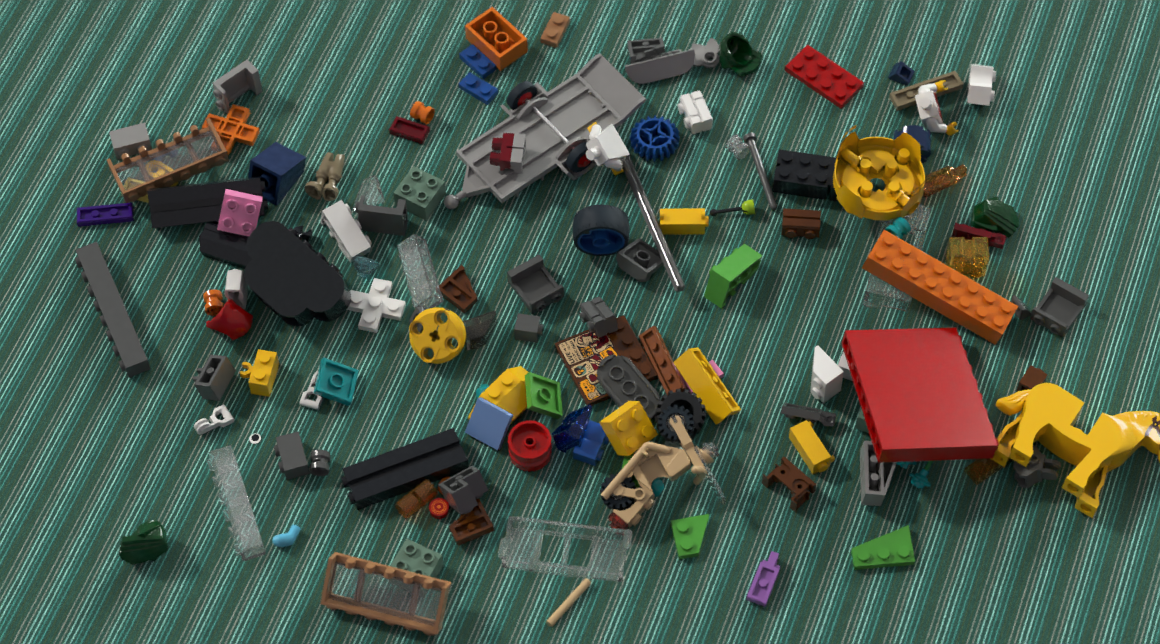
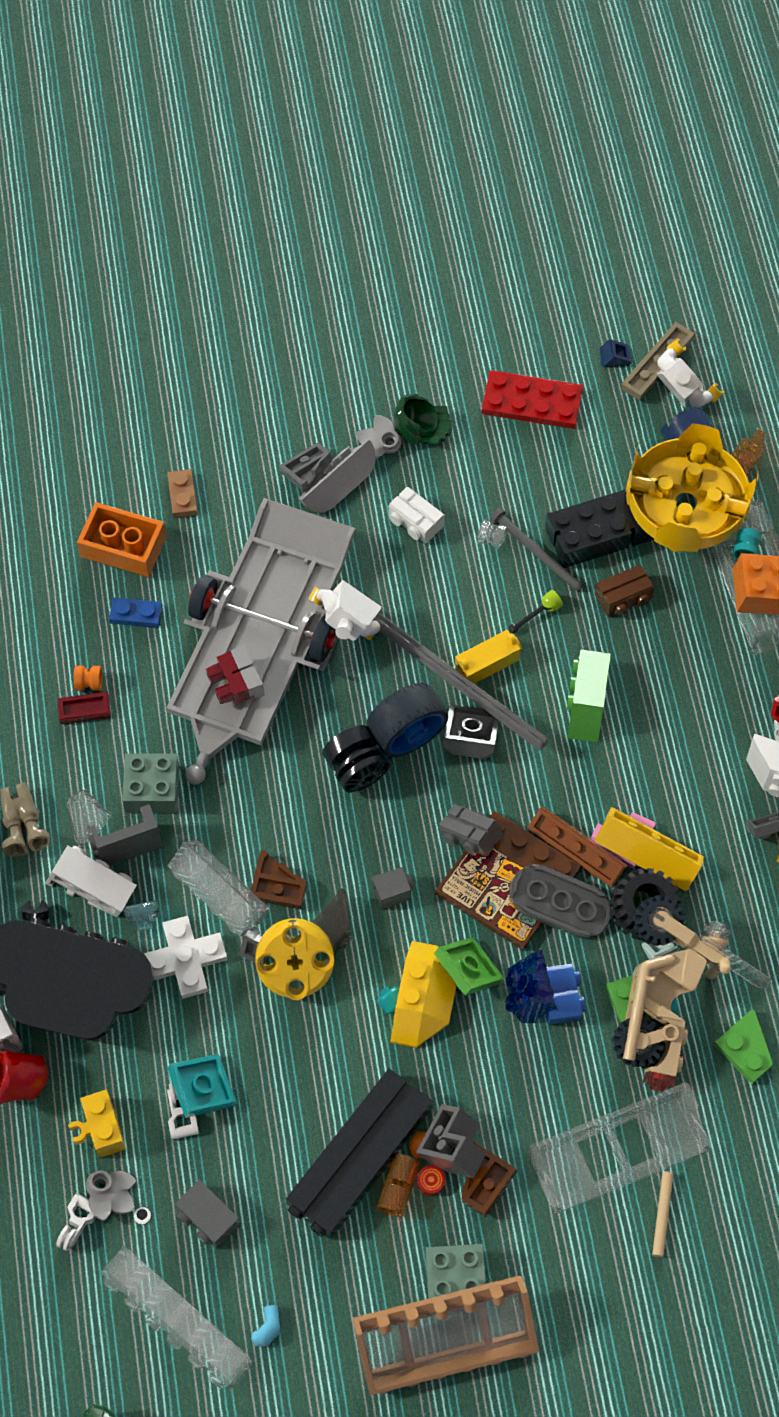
camera: 30 degrees left, 5 degrees up
dark grey brick [192,355,236,401] -> none
dark grey wheel [310,450,331,476] -> none
blue plate [459,44,496,79] -> none
medium blue tile [465,397,513,450] -> none
dark grey panel [507,254,564,314] -> none
red wheel [508,420,552,471] -> none
yellow brick [599,401,658,456] -> none
blue gear [630,115,680,162] -> none
white brick [967,64,996,106] -> none
none -> light grey plate [86,1170,136,1221]
none -> black wheel [322,725,391,793]

